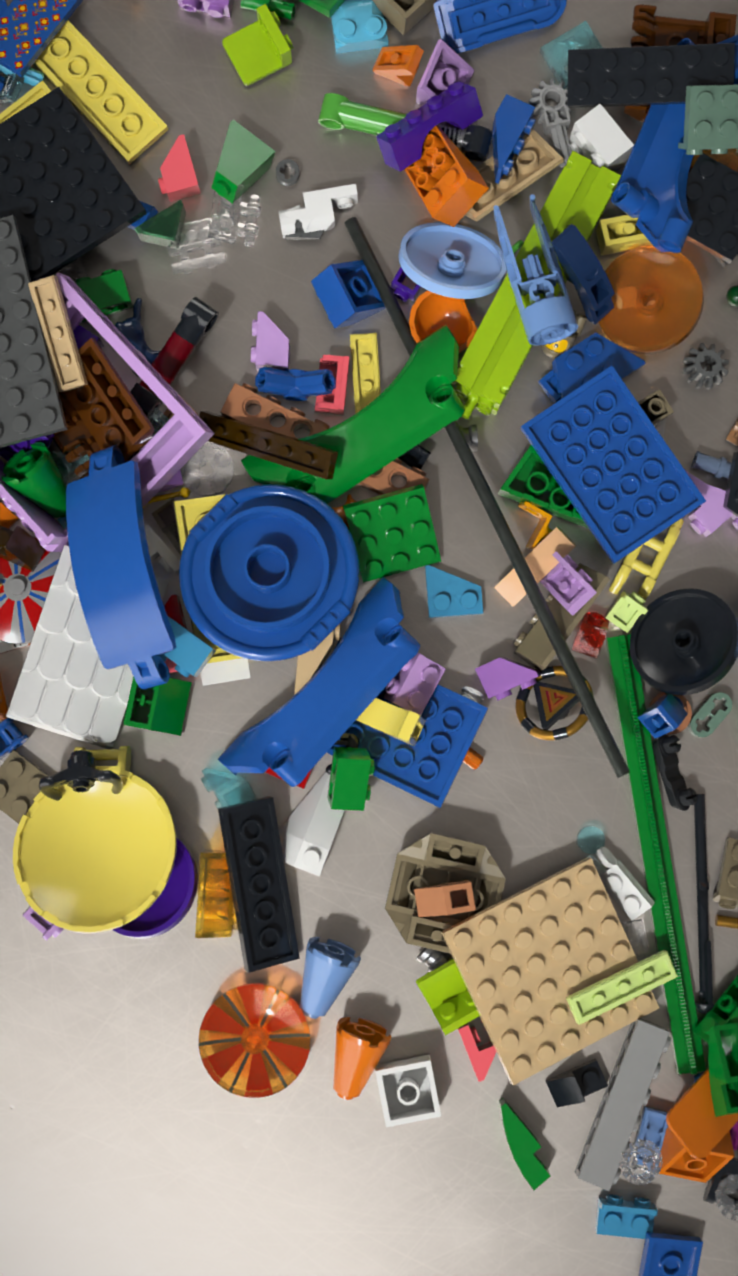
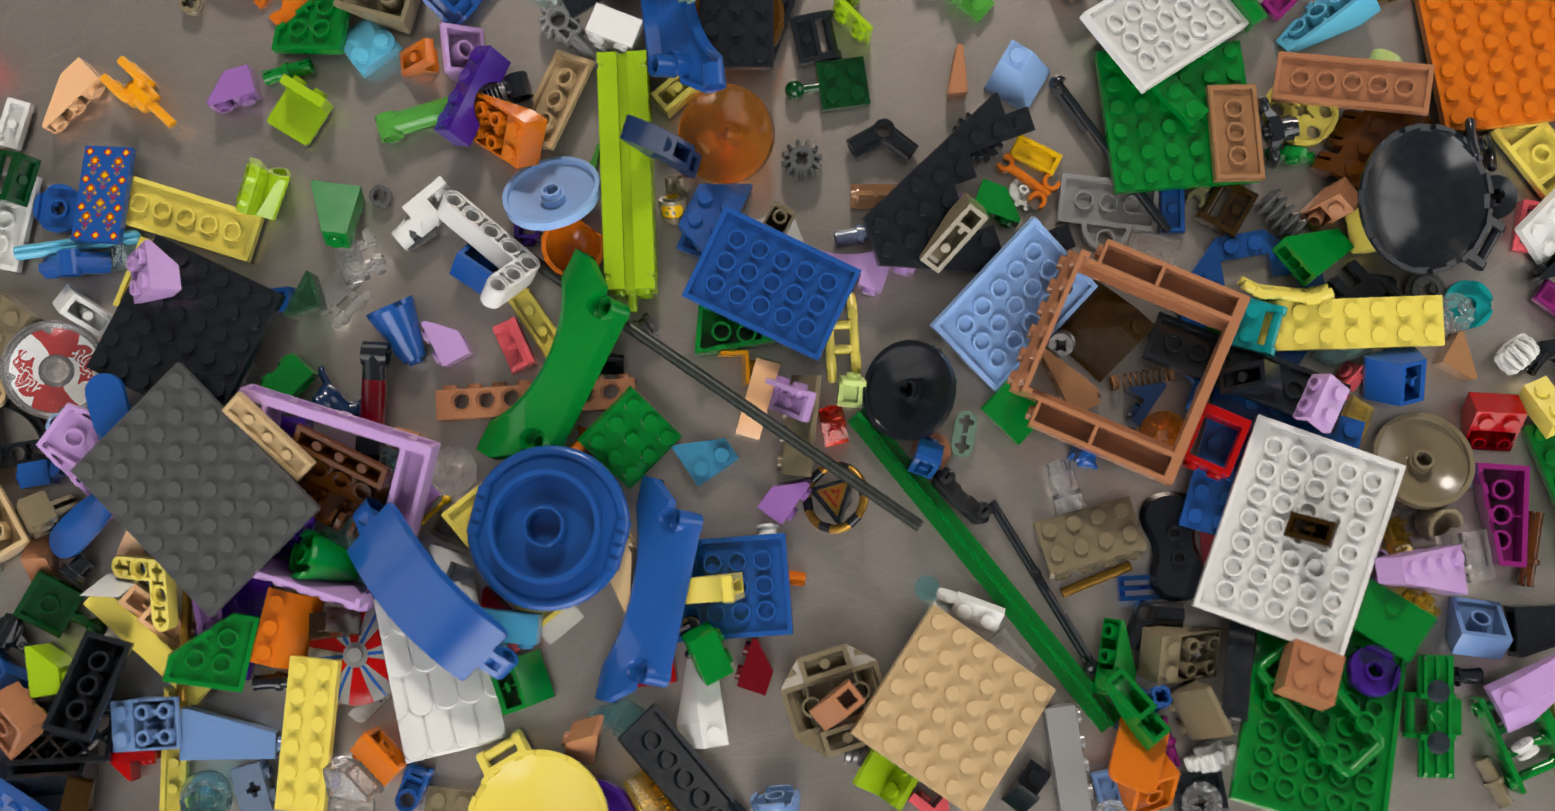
camera: 25 degrees left, 0 degrees up
black piece [39,750,123,801] -> none
coral slope [158,134,201,202] -> none
dark brown plate [199,411,338,480] -> none
blue piece [255,367,336,401] -> none
lavender bracket [384,653,446,716] -> none
blue slope [492,94,536,184] -> none
medium blue piece [493,194,578,346] -> none
yellowish green tile [566,950,678,1025] -> none
none -> lavender slope [126,240,182,304]
none -> lime piece [235,157,291,221]
none -> blue cone [366,295,426,367]
none -> white beam [437,190,540,308]
none -> nougat slope [561,715,604,765]
none -> dark red slope [734,637,773,696]

